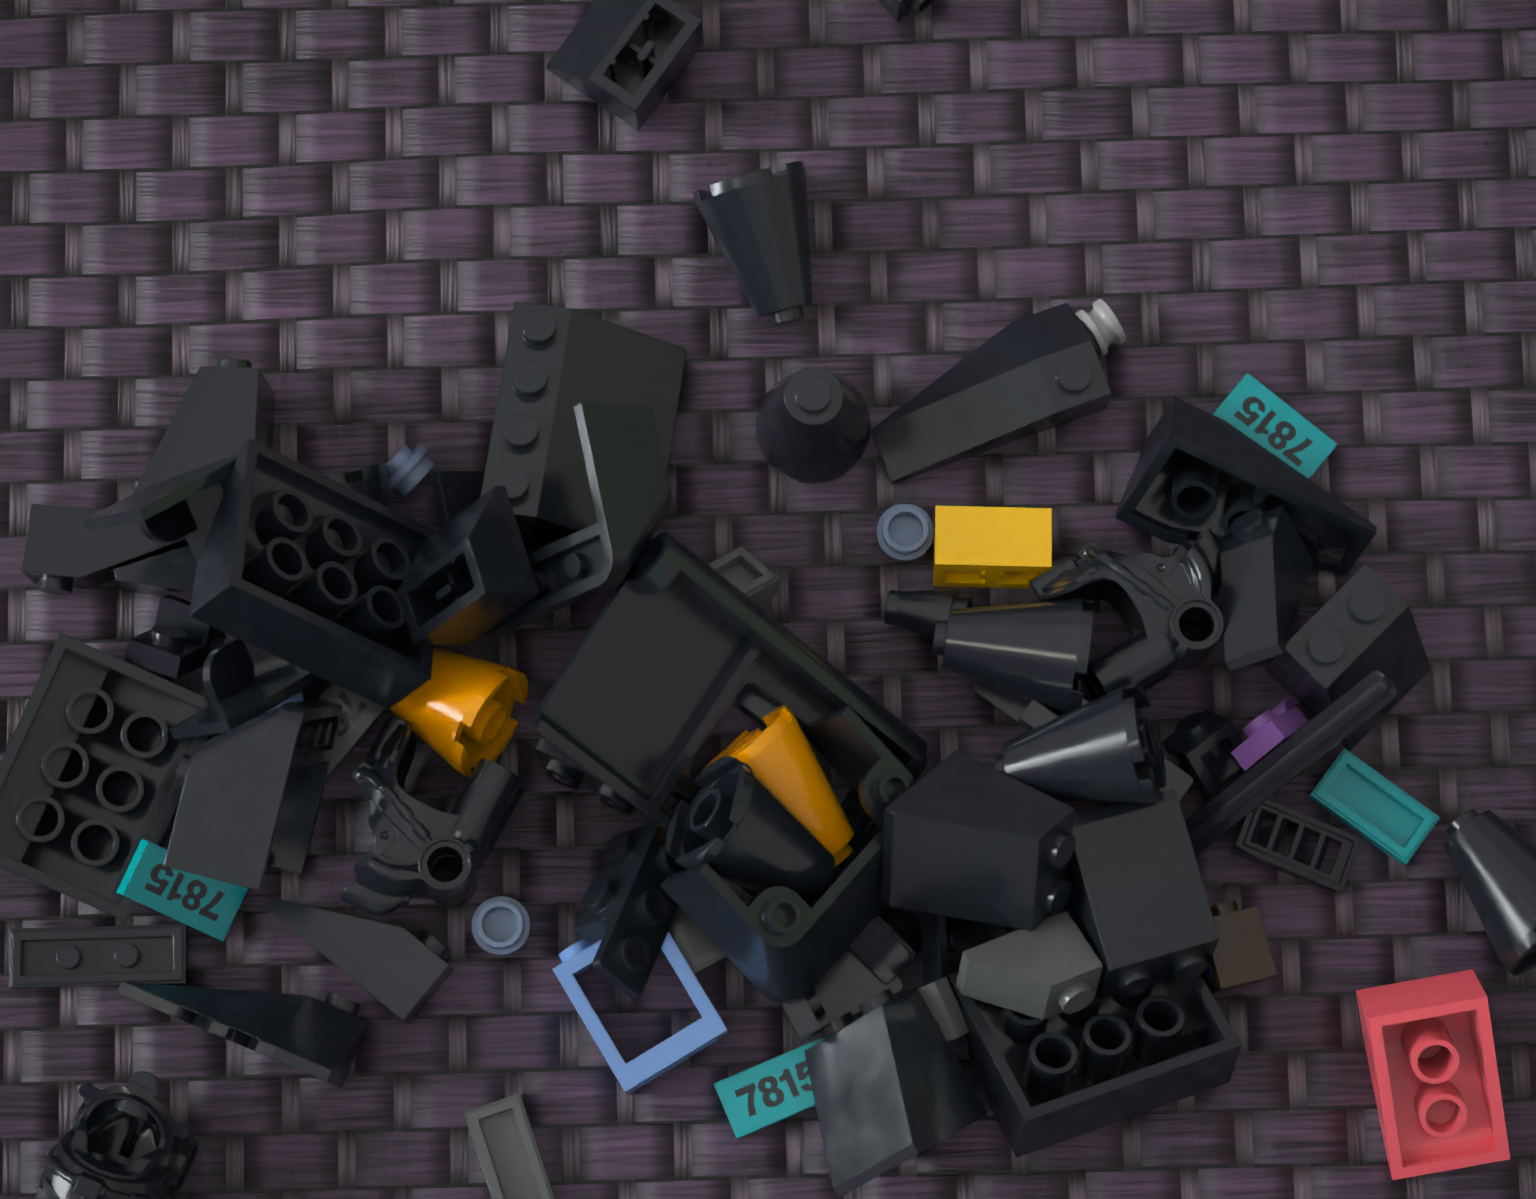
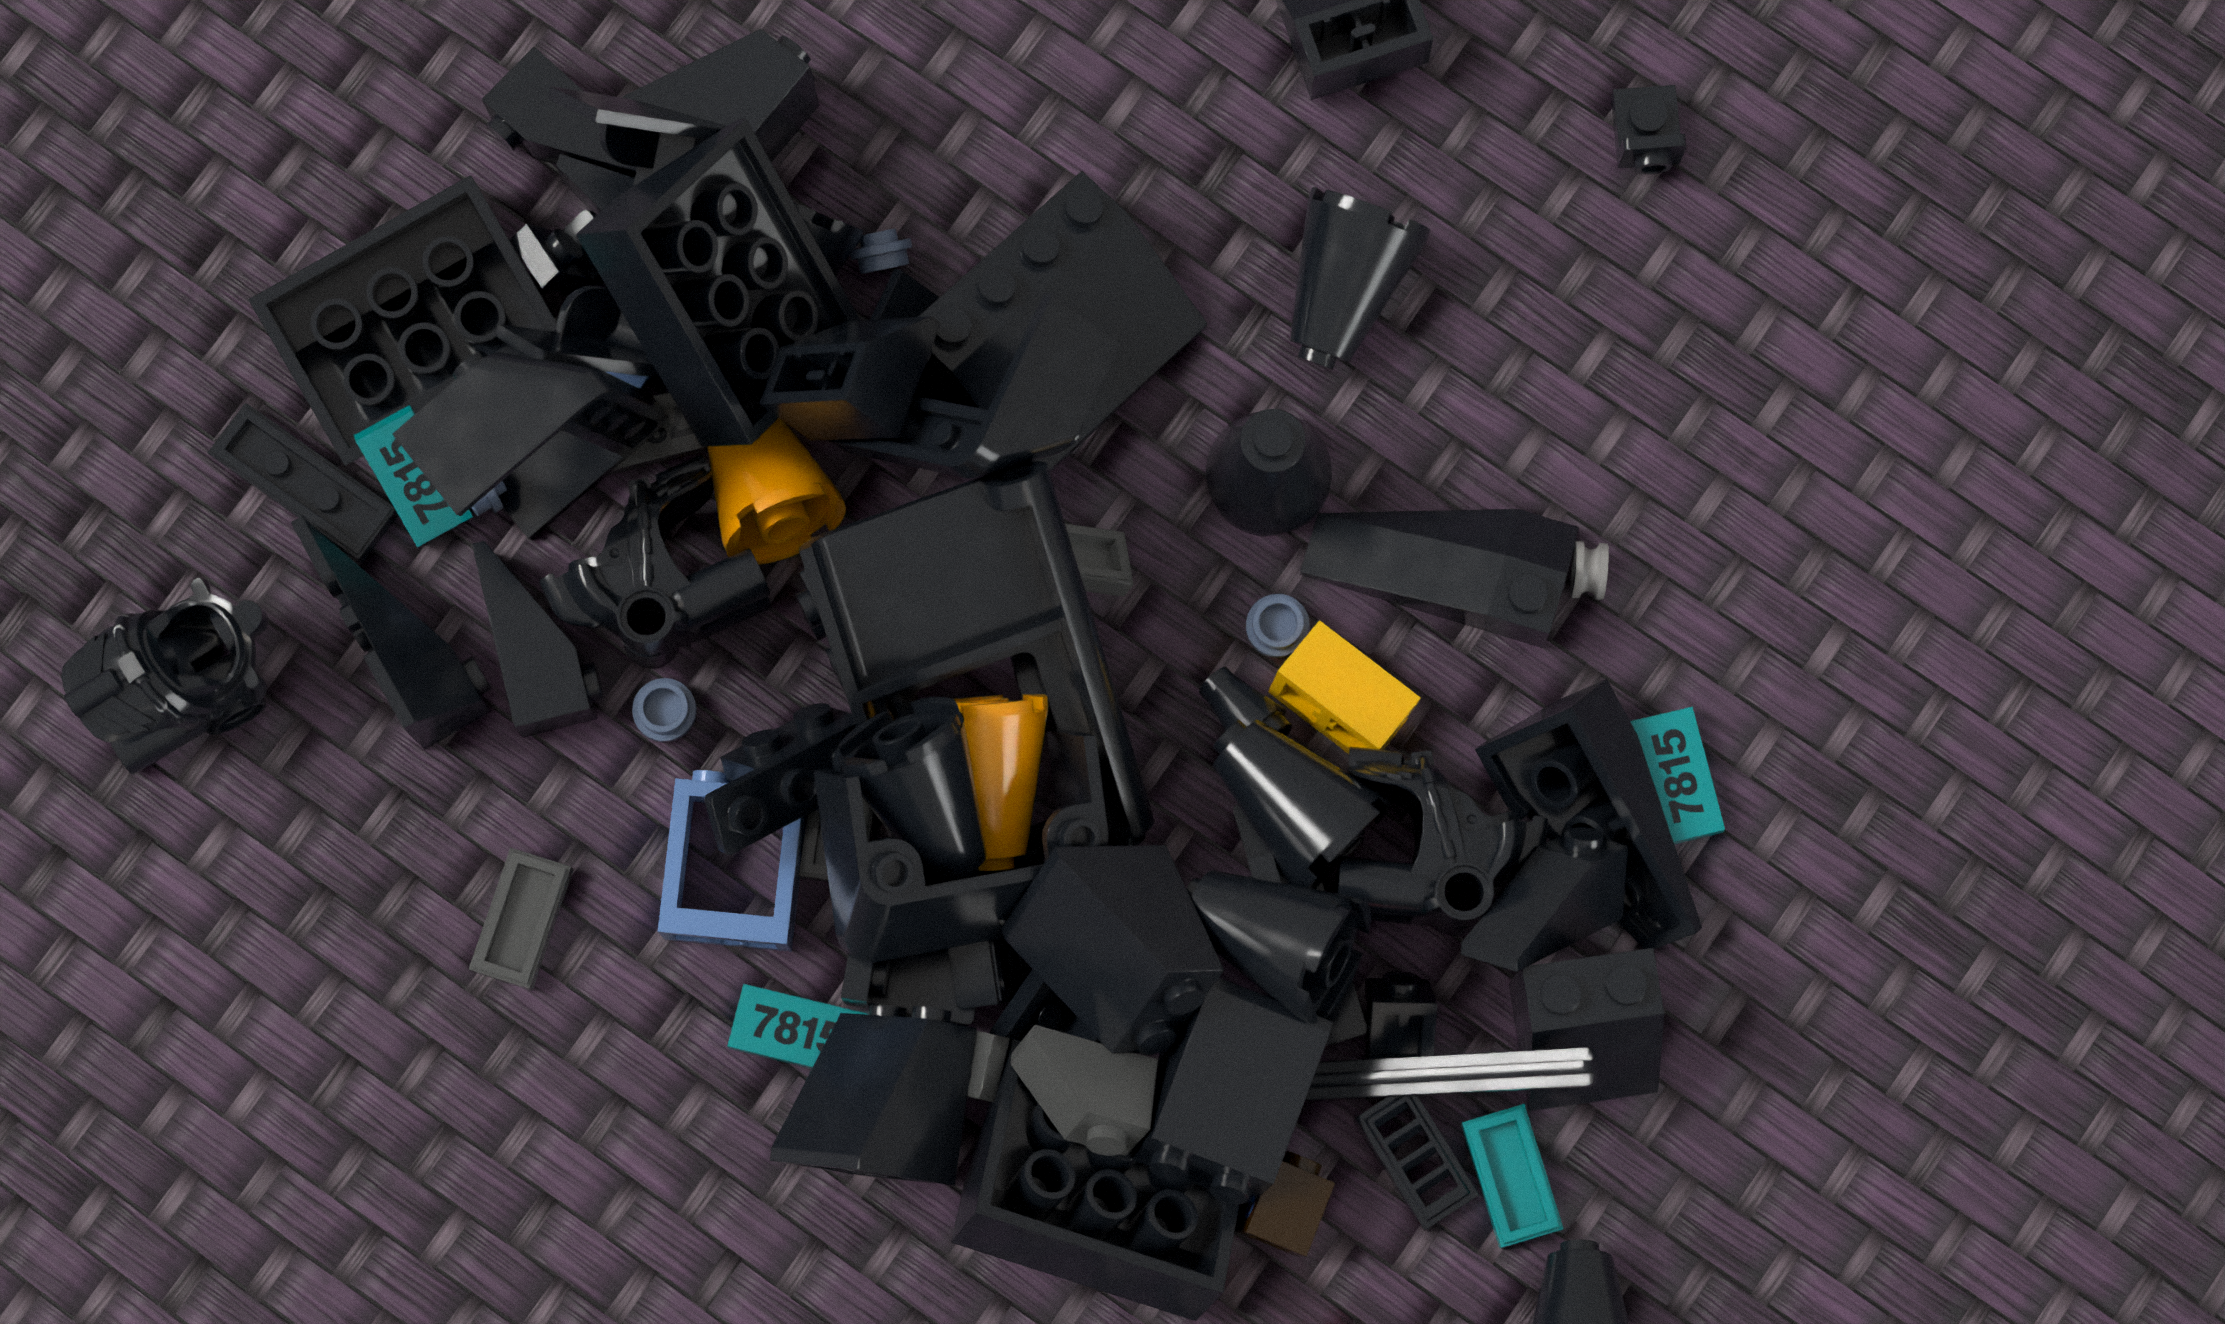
camera: 35 degrees right, 0 degrees up
medium lavender plate [1231,696,1308,771] -> none

